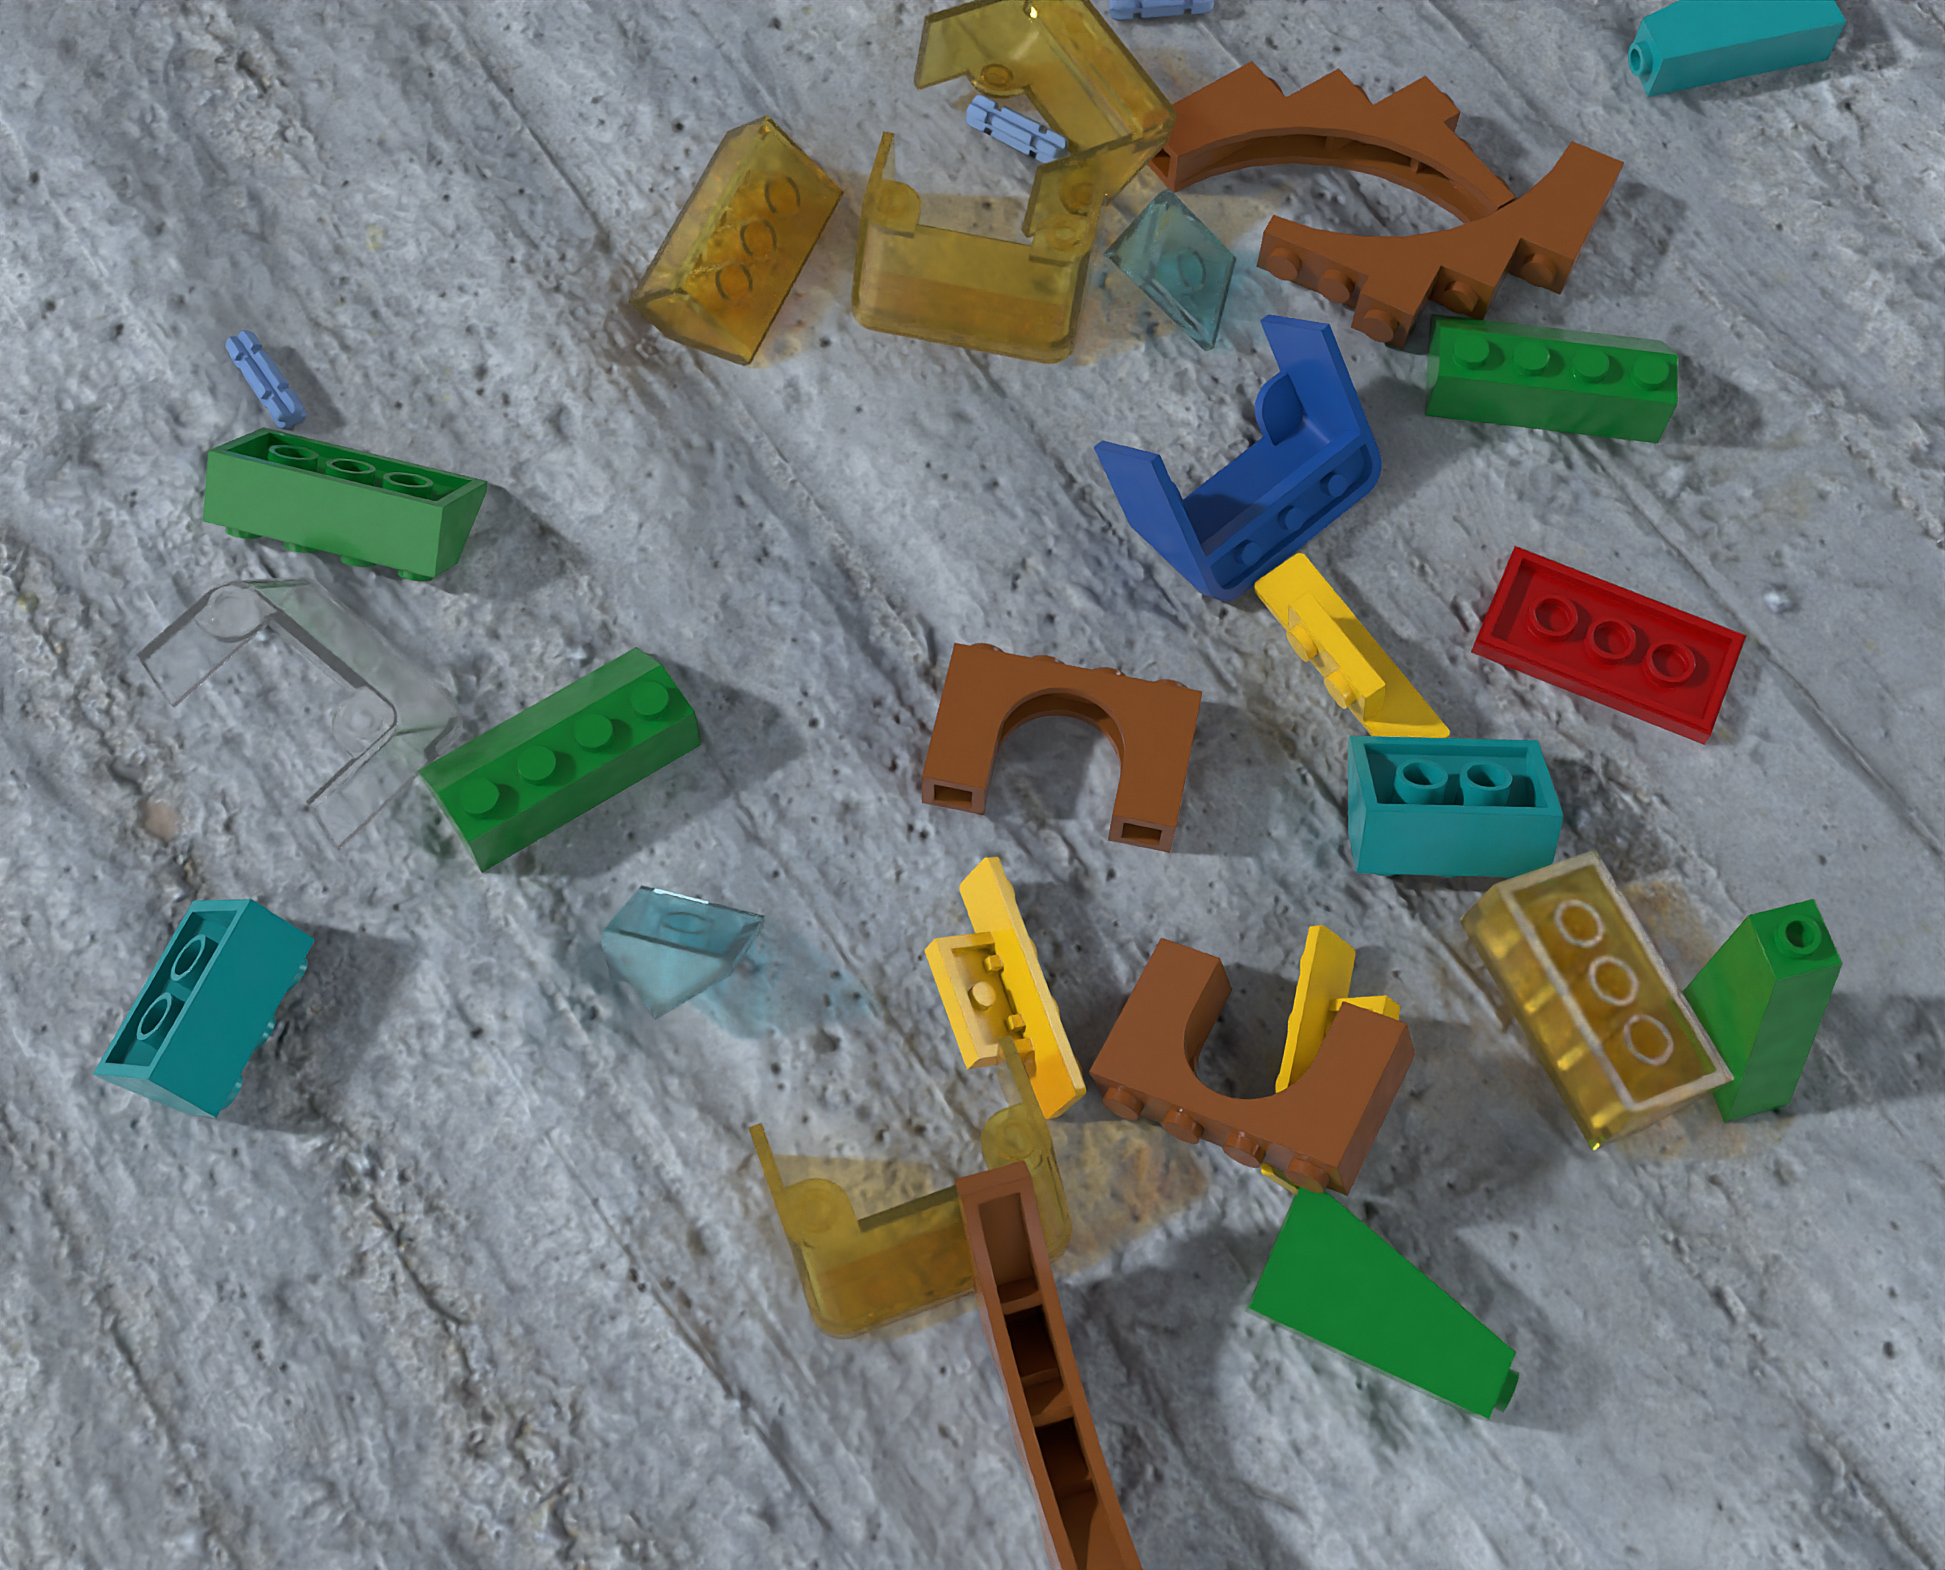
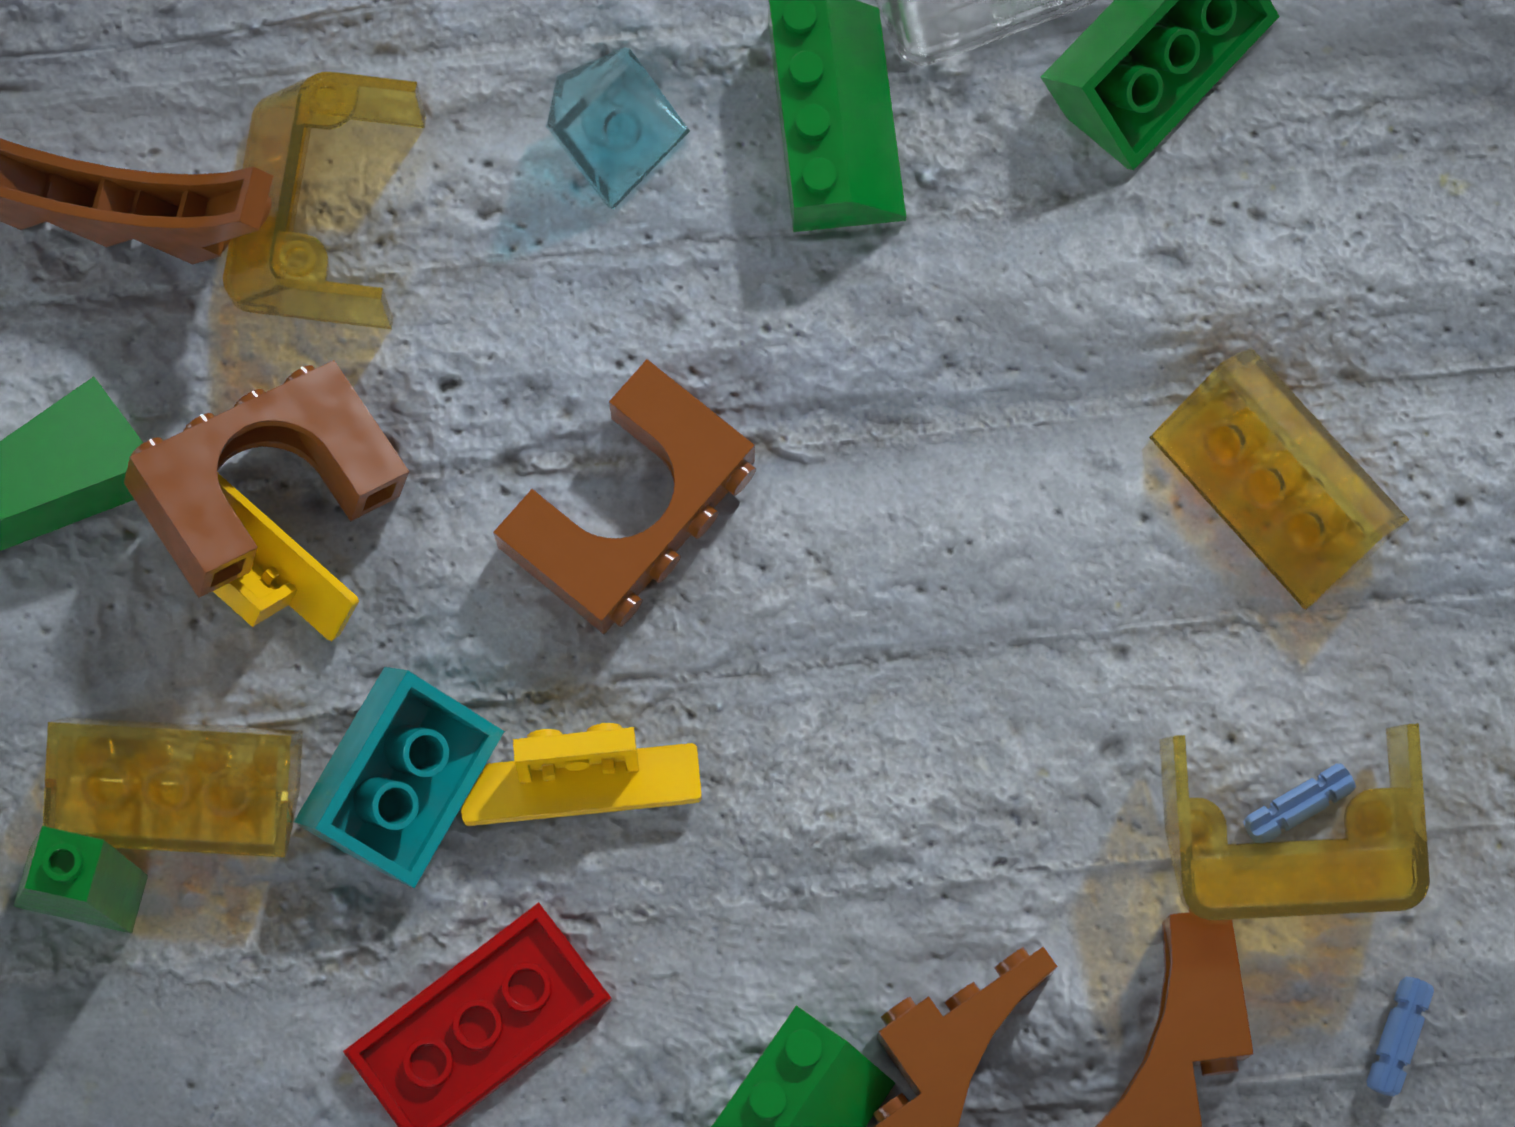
camera: 120 degrees right, 10 degrees up
medium blue axle [225,330,307,430] -> none
clear yellow windscreen [851,131,1110,364] -> none
yellow bracket [924,856,1086,1119] -> none
blue windscreen [1094,314,1382,601] -> none
clear light blue slope [1104,189,1237,351] -> none

